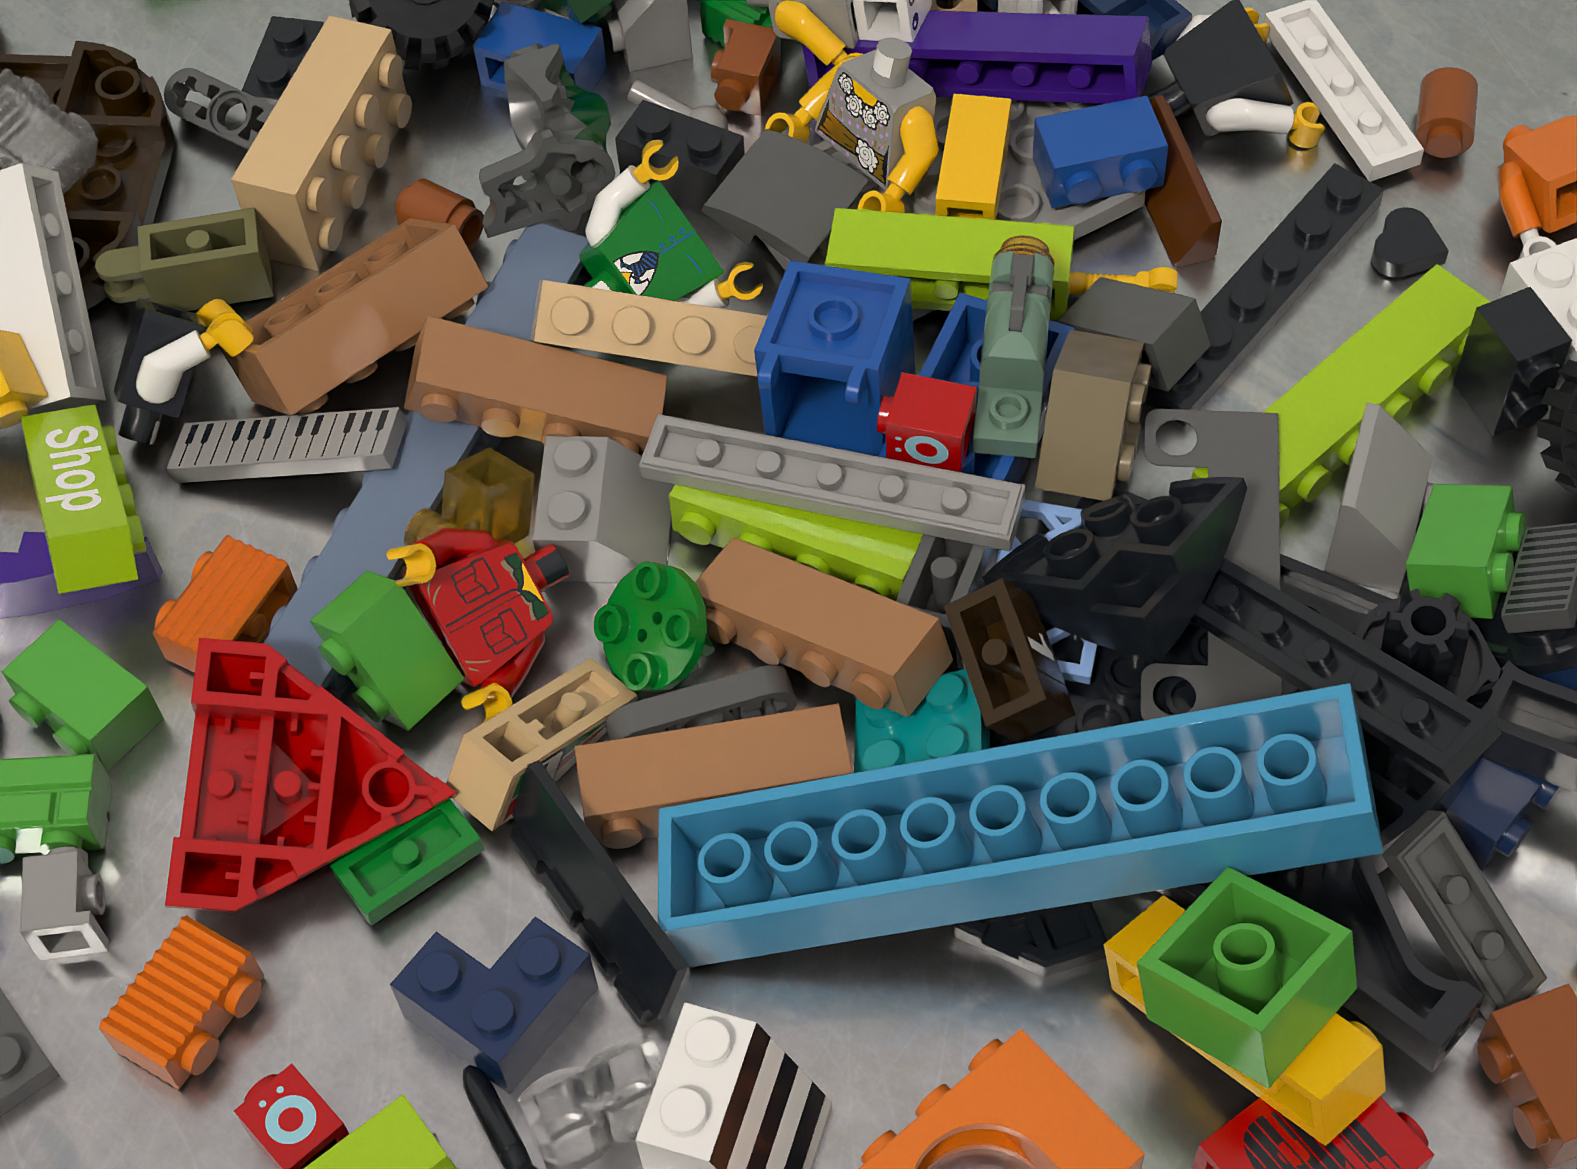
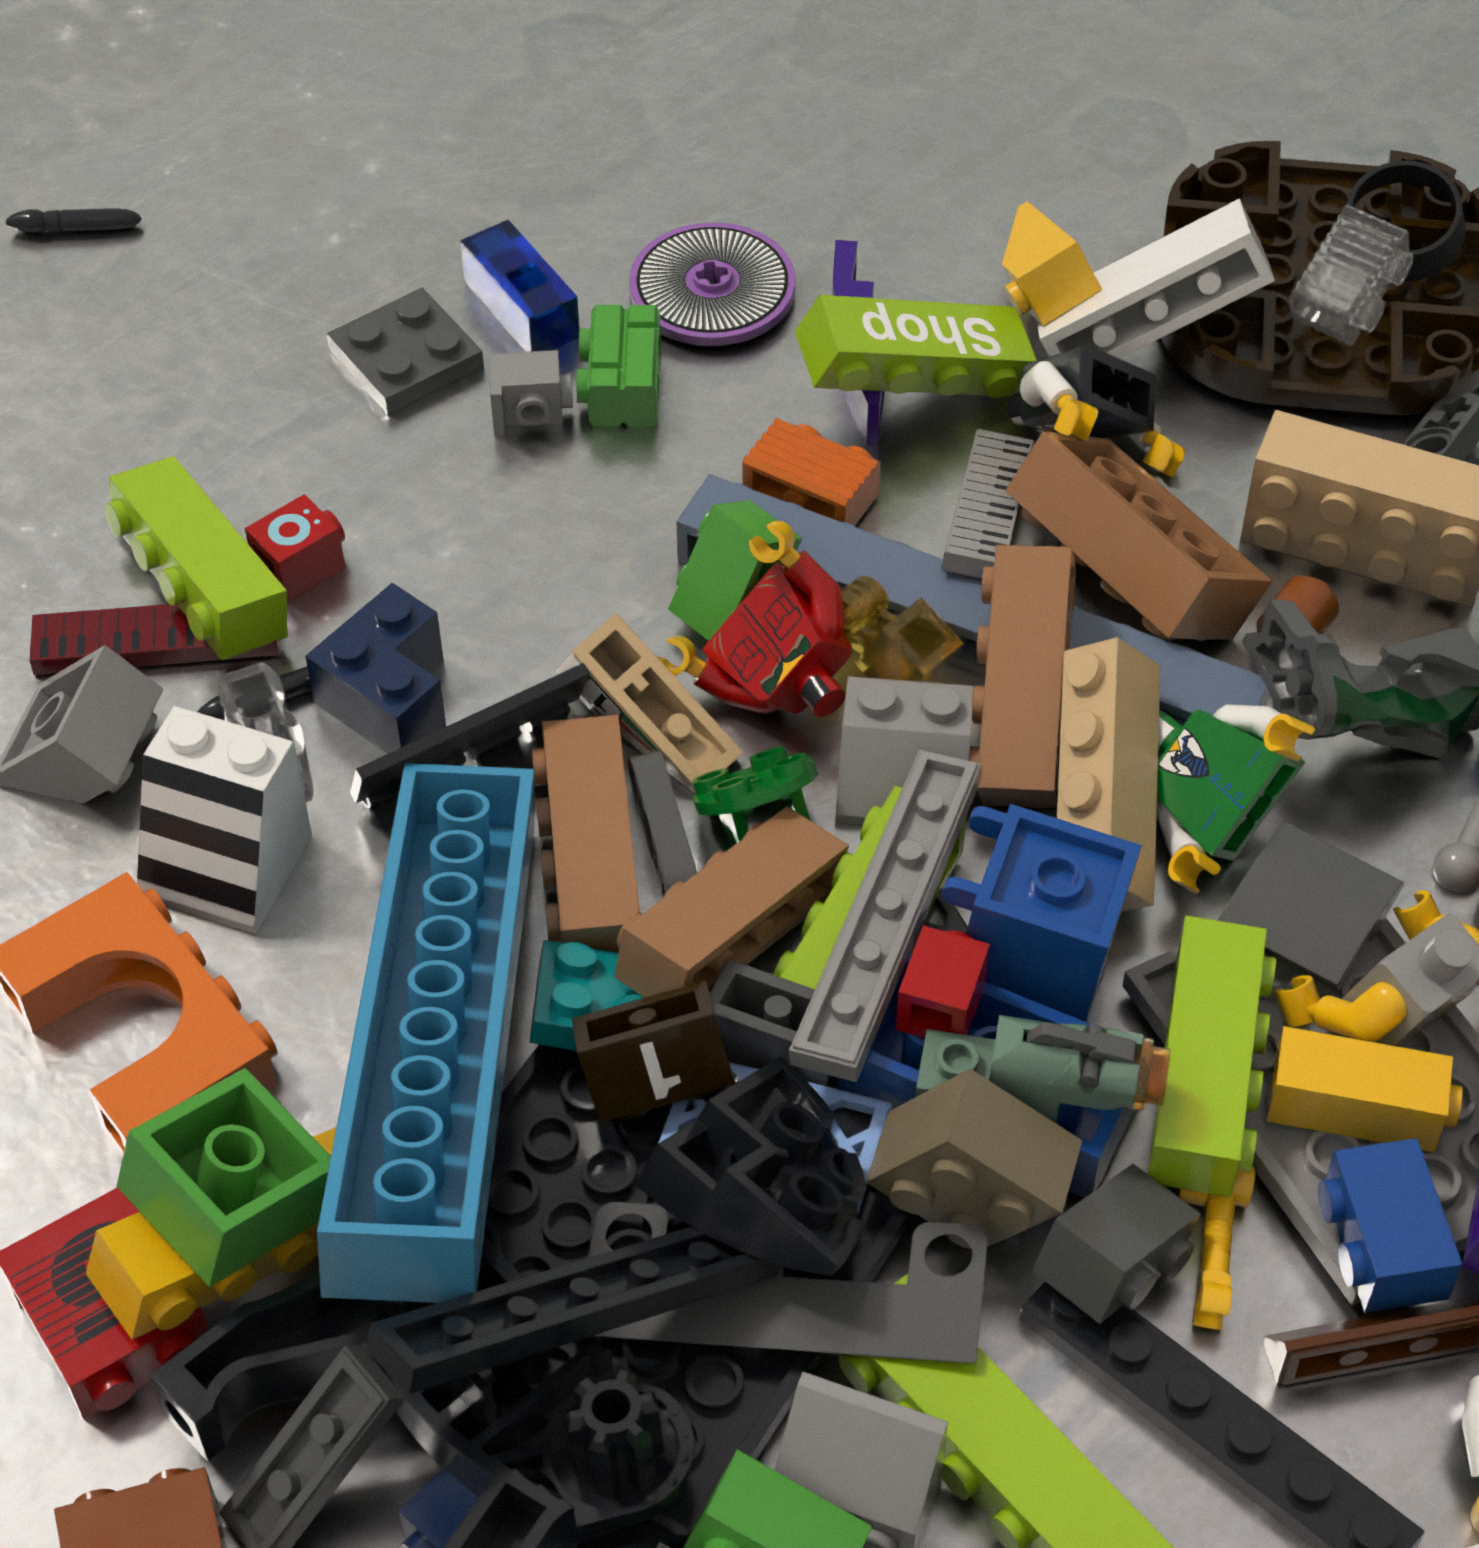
camera: 90 degrees right, 5 degrees down
bright green brick [1,619,164,772] -> none
olive brick [95,207,274,311] -> none
orange brick [99,915,264,1089] -> none
red wedge [165,638,457,913] -> none
green plate [330,799,484,926] -> none
black brick [615,100,745,217] -> none

